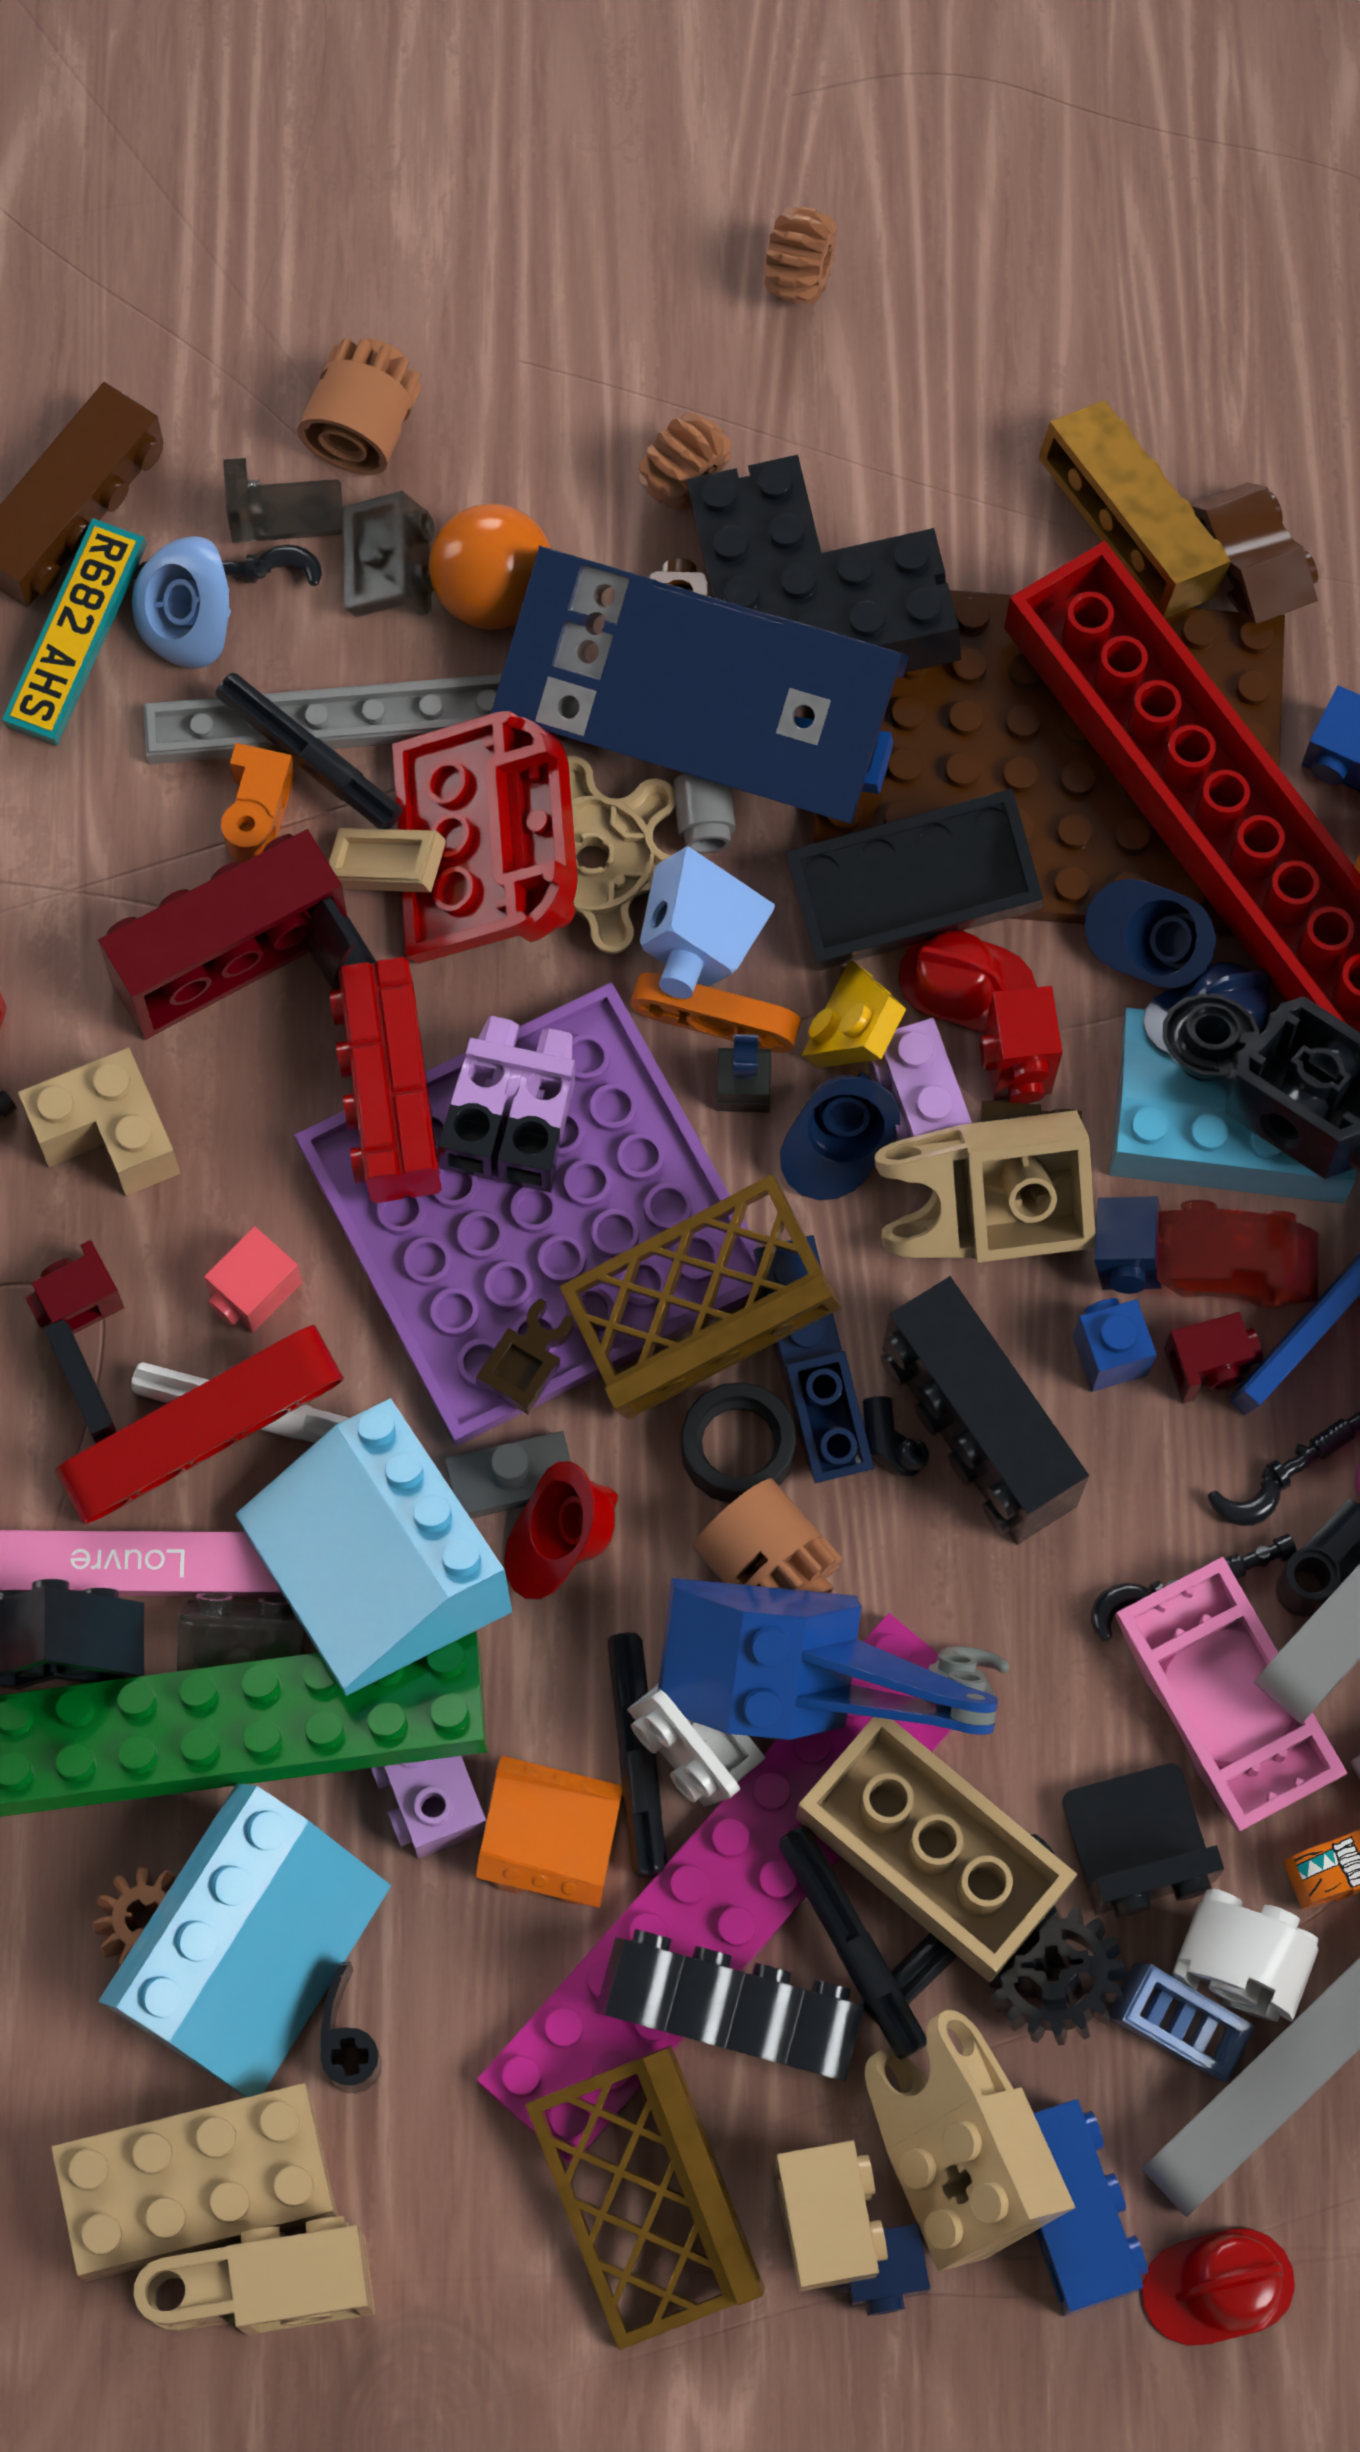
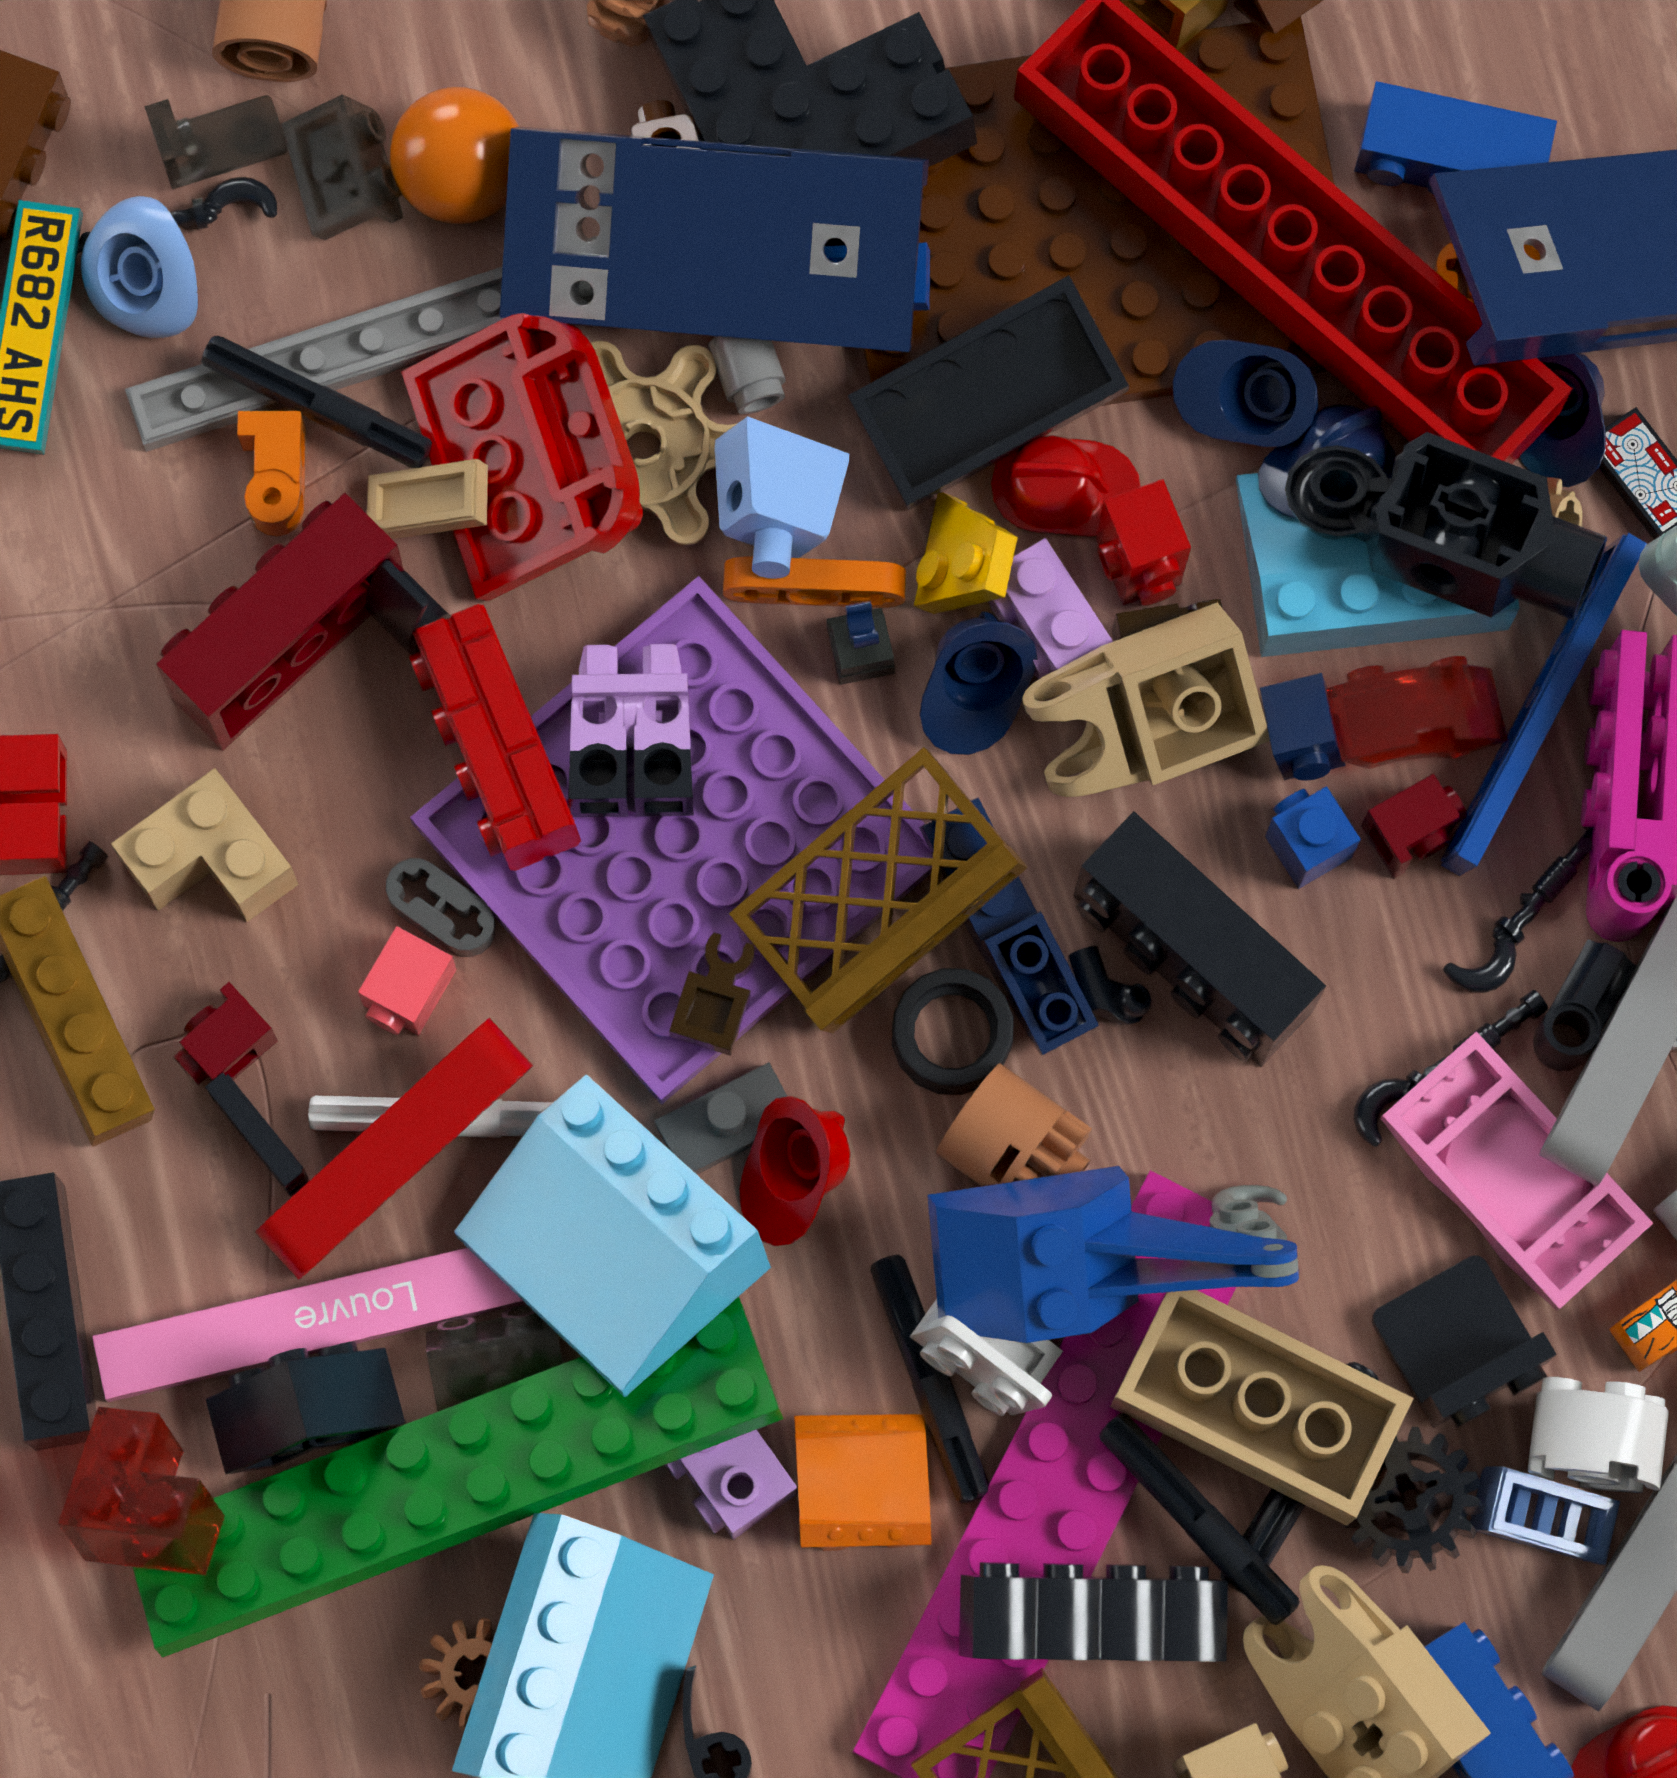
camera: 15 degrees left, 5 degrees up
none -> dark grey beam [386,858,496,957]

